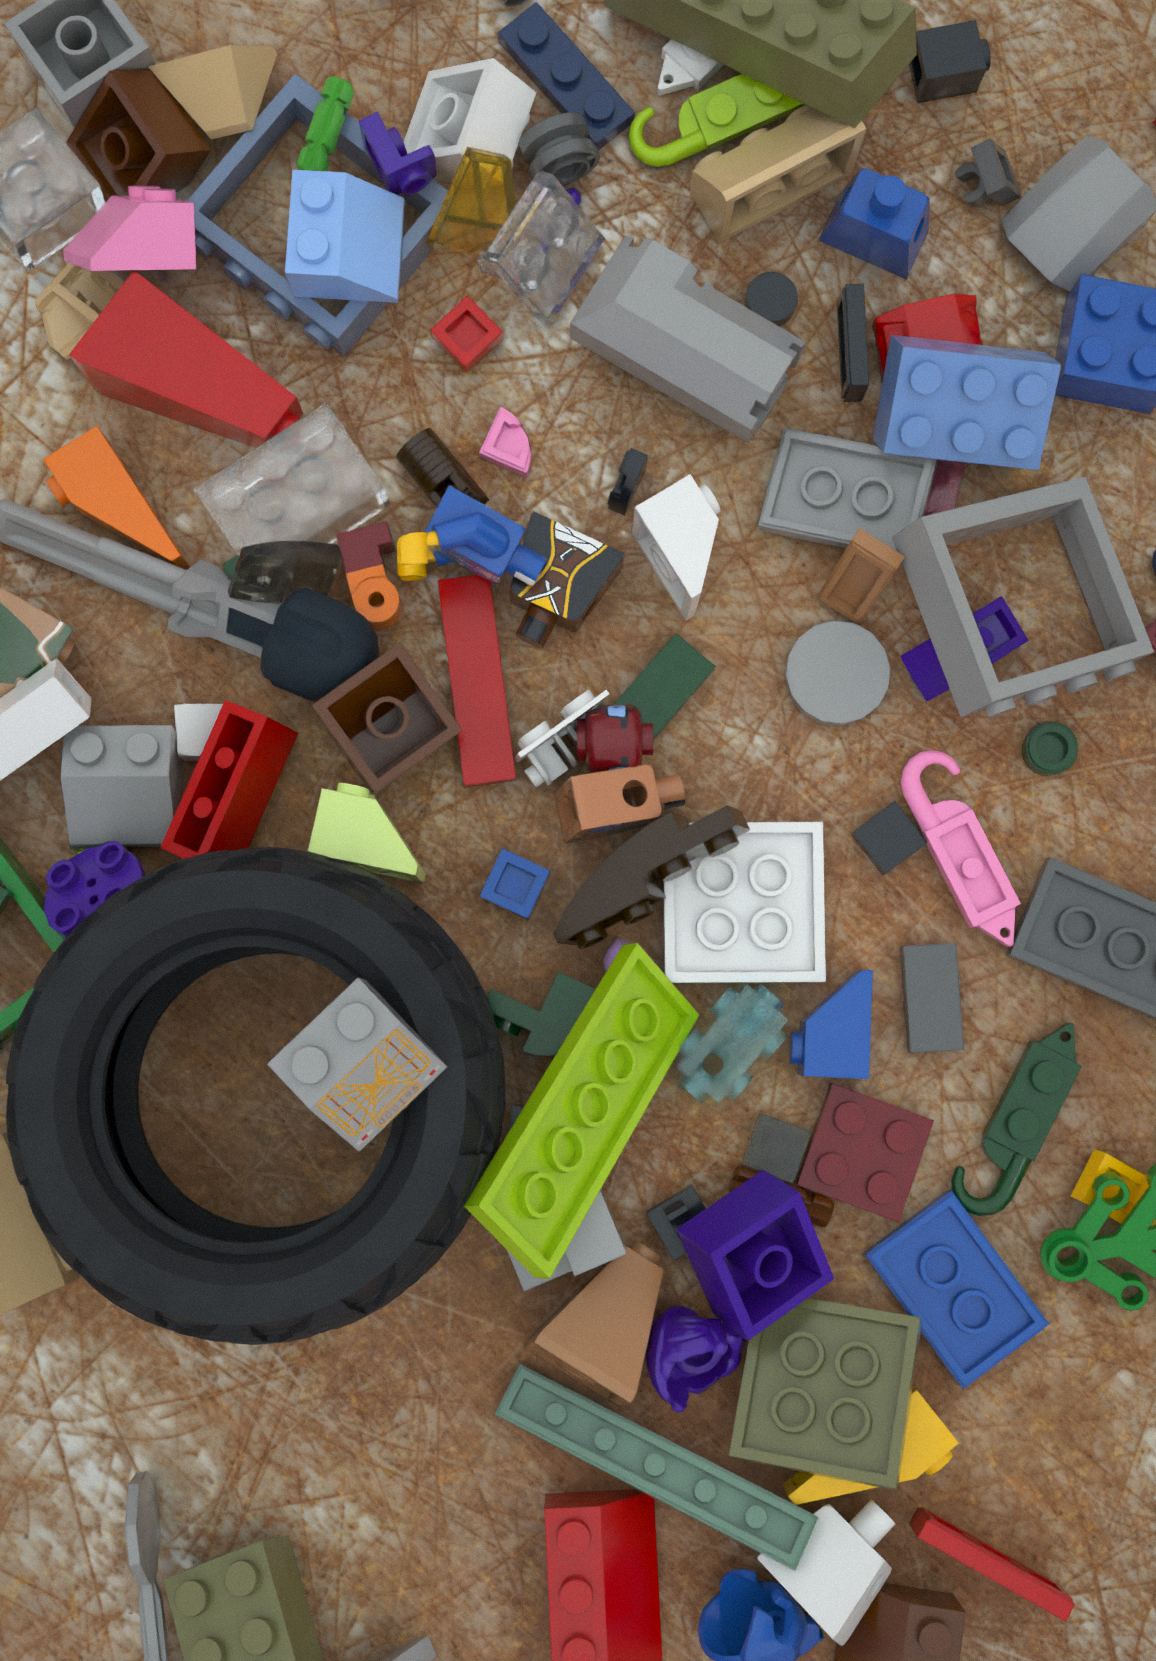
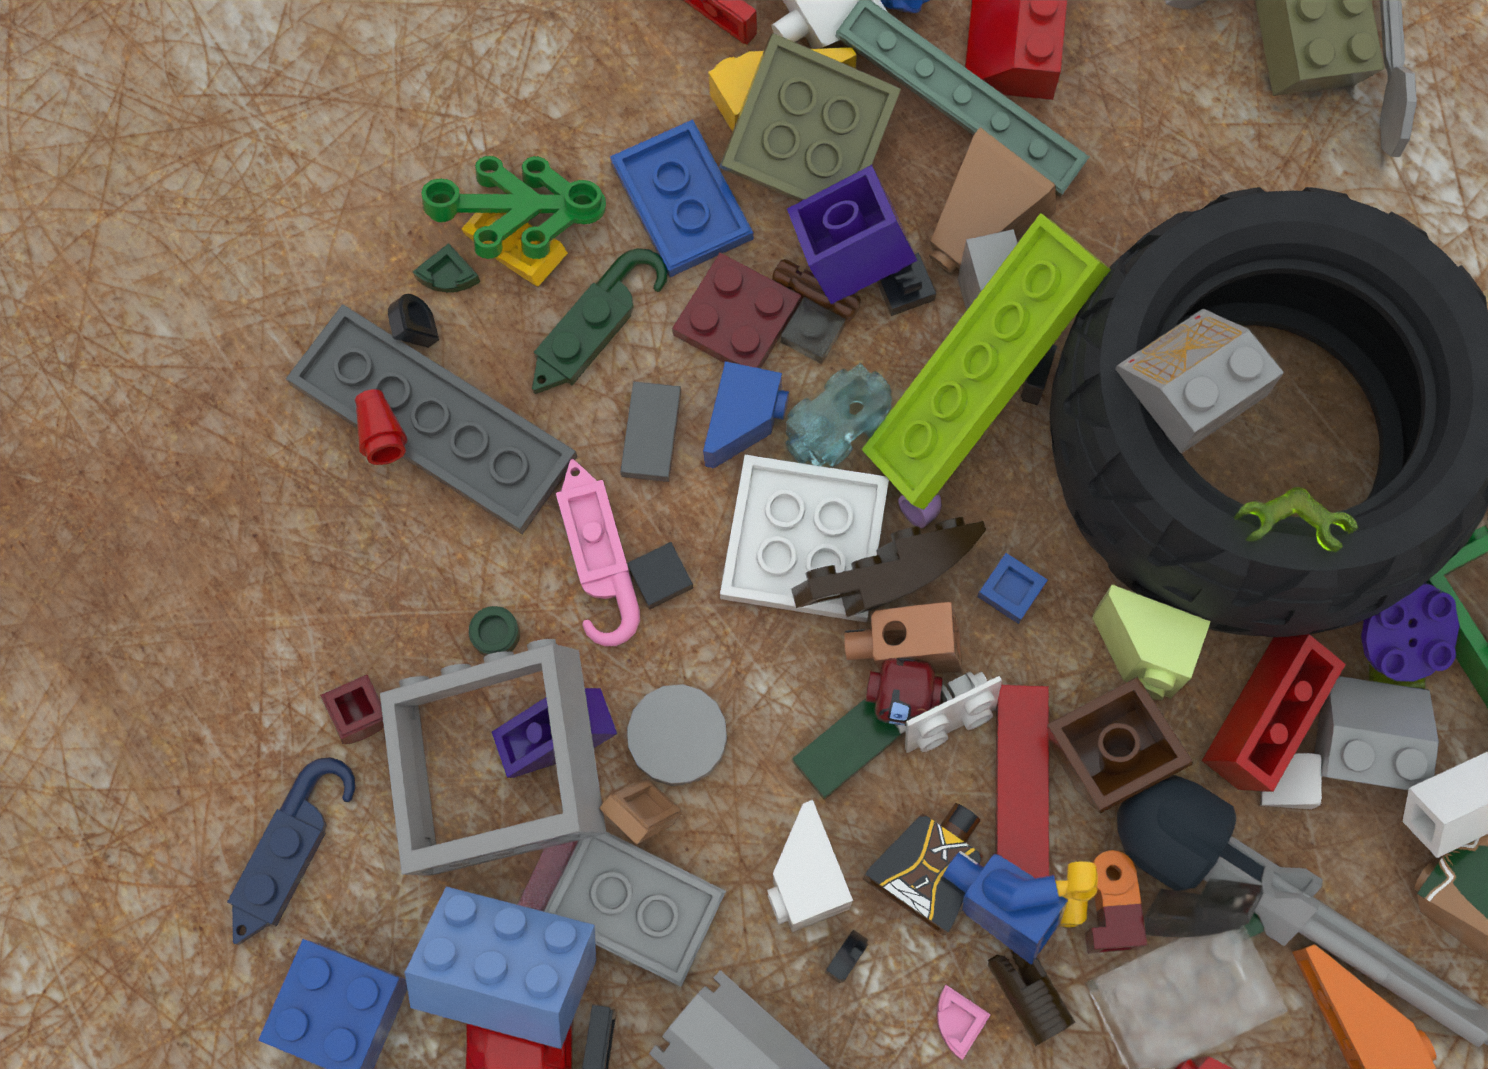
camera: 165 degrees left, 10 degrees down
dark green brick [487,972,596,1056] -> none
dark purple hair [645,1305,743,1413] -> none
none -> clear neon green arm [1234,487,1358,552]

